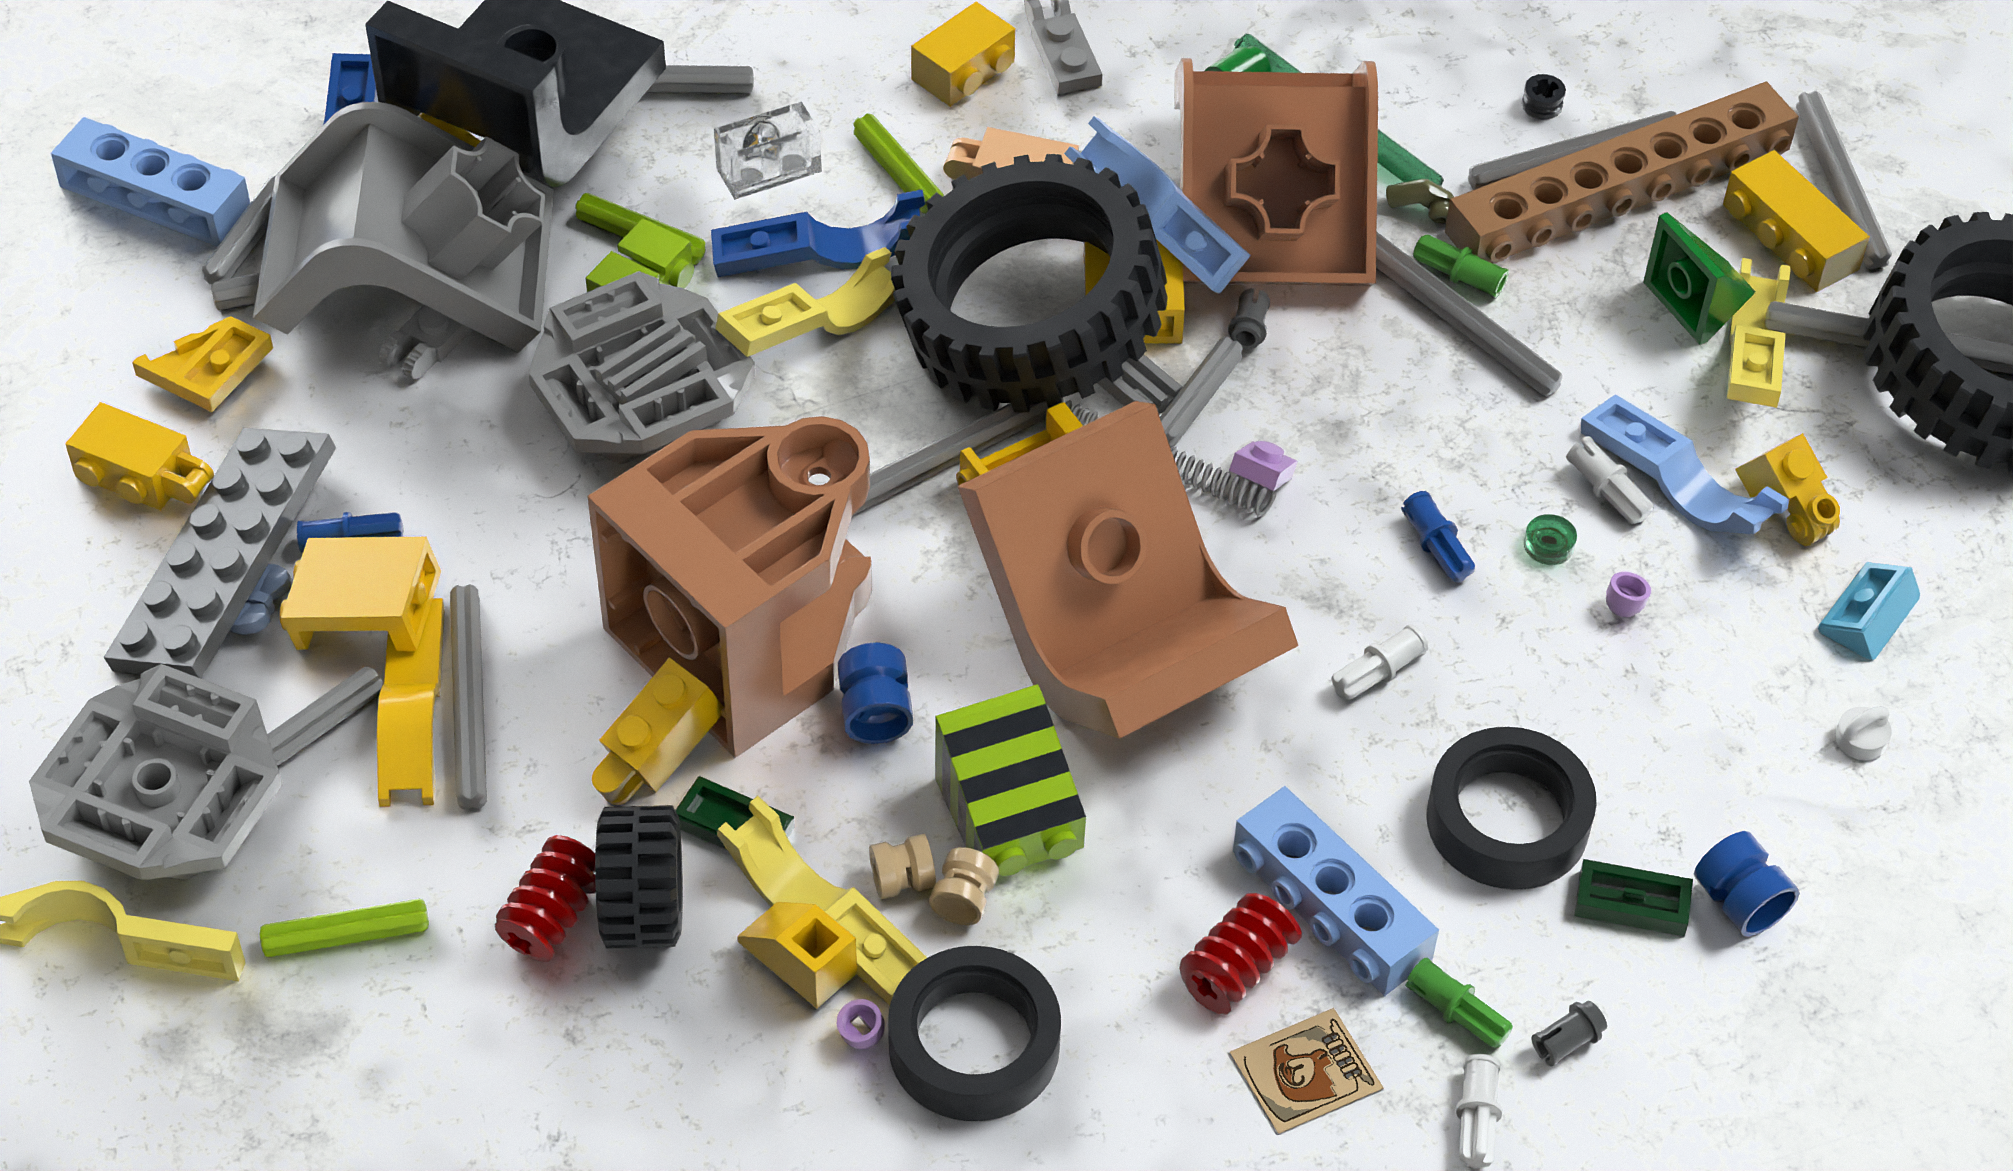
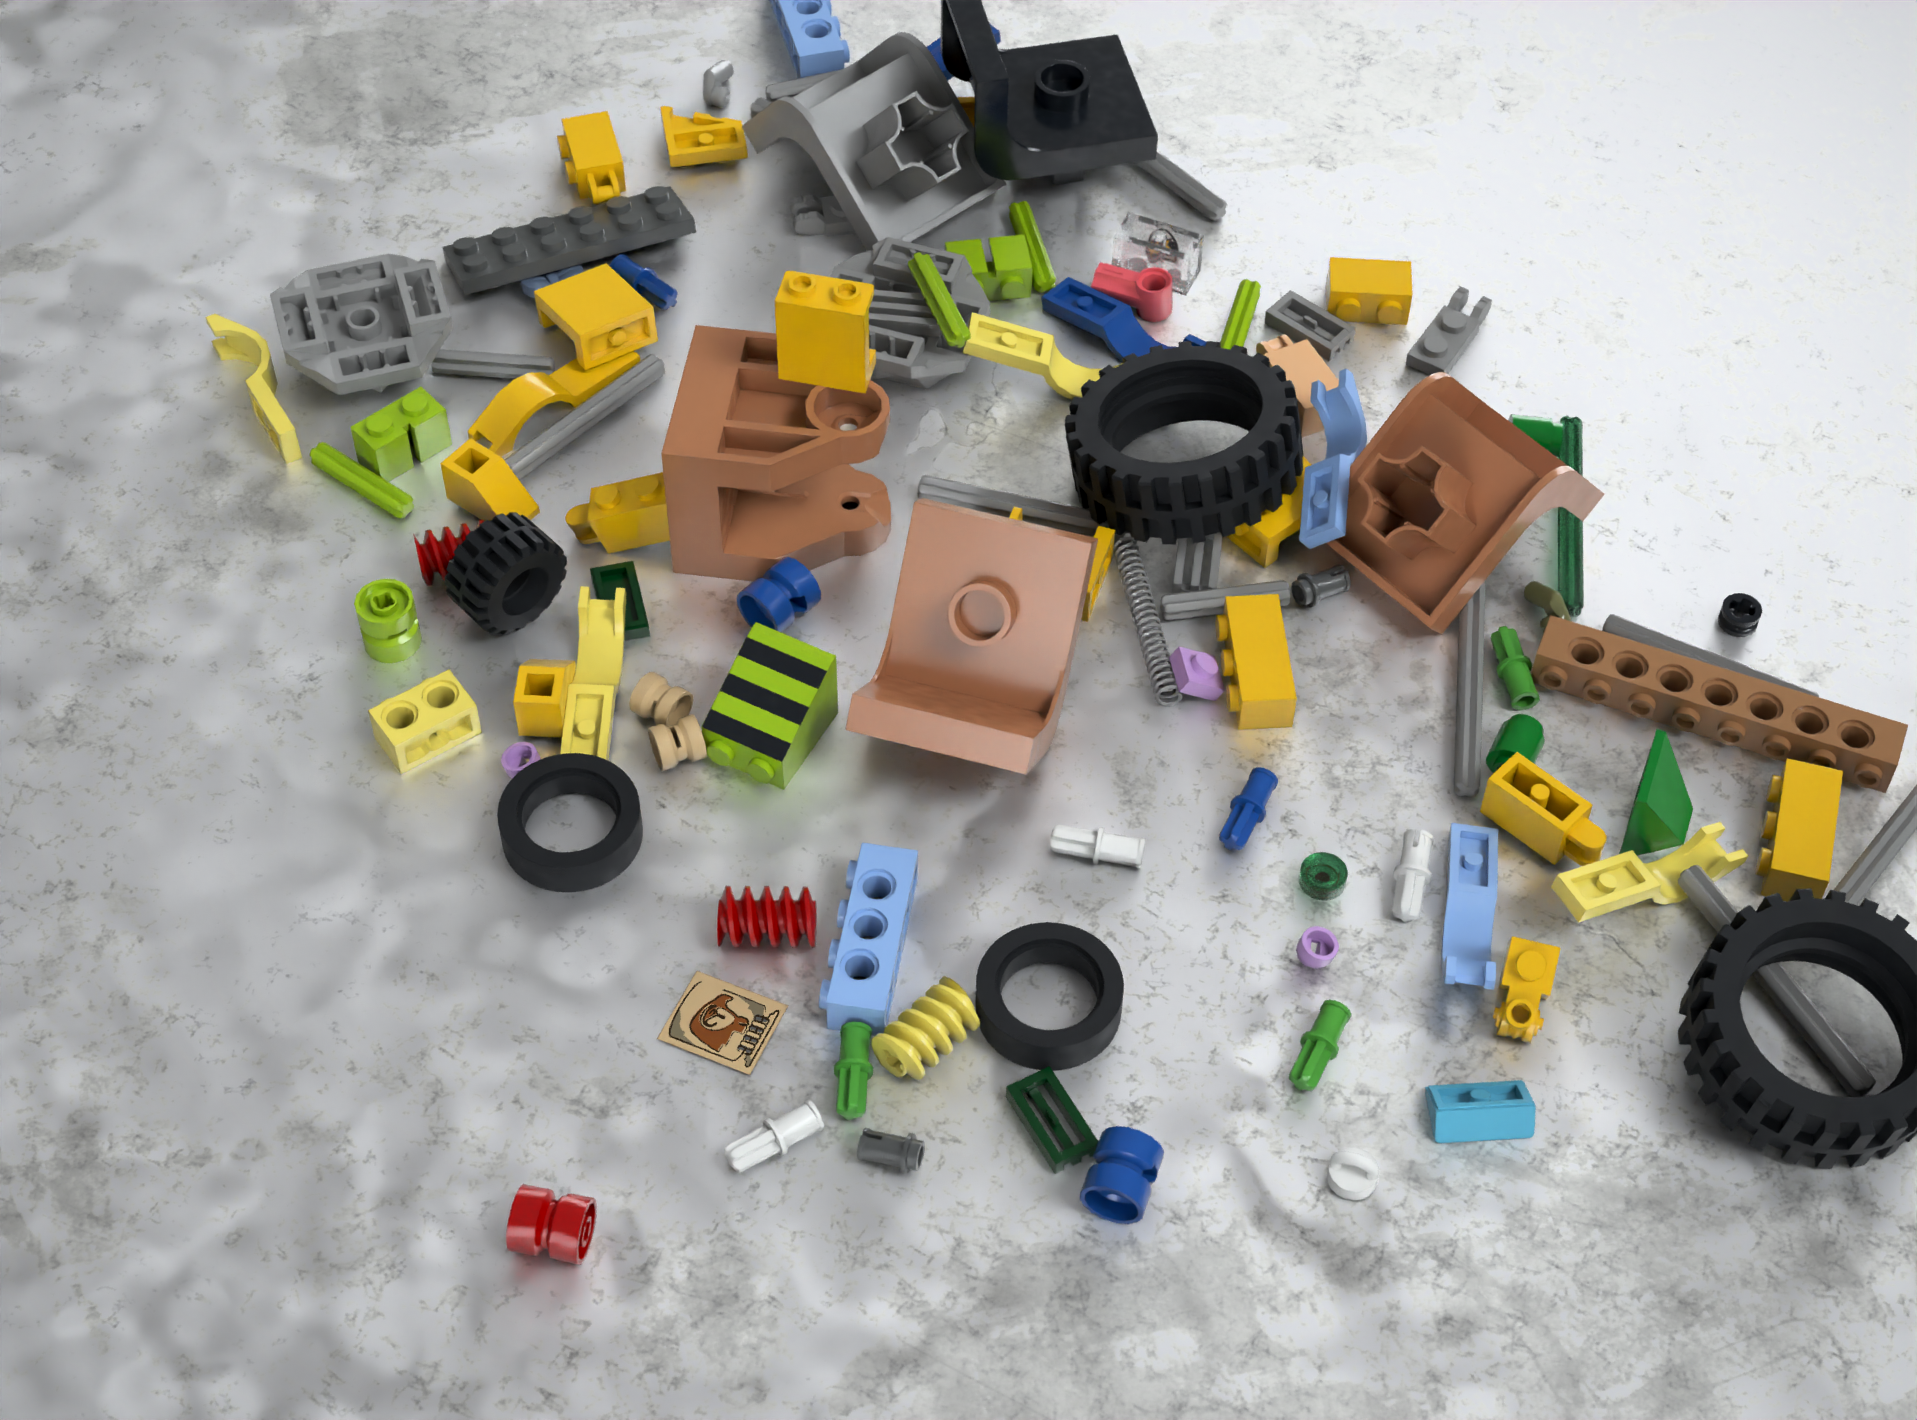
camera: 50 degrees right, 0 degrees up
none -> lime piece [350,386,452,482]
none -> lime wheel [354,579,422,663]
none -> light yellow brick [368,669,482,774]
none -> yellow slope [440,438,540,521]
none -> light grey arm [703,60,734,108]
none -> yellow panel [774,270,876,394]
none -> light yellow piece [871,976,980,1080]
none -> lime axle [908,252,971,348]
none -> coral piece [1091,262,1173,322]
none -> yellow brick [1215,594,1297,730]
none -> light grey tile [1264,290,1356,362]
none -> bright green axle [1289,1000,1352,1091]
none -> yellow brick [1480,752,1606,866]
none -> green brick [1486,714,1545,773]

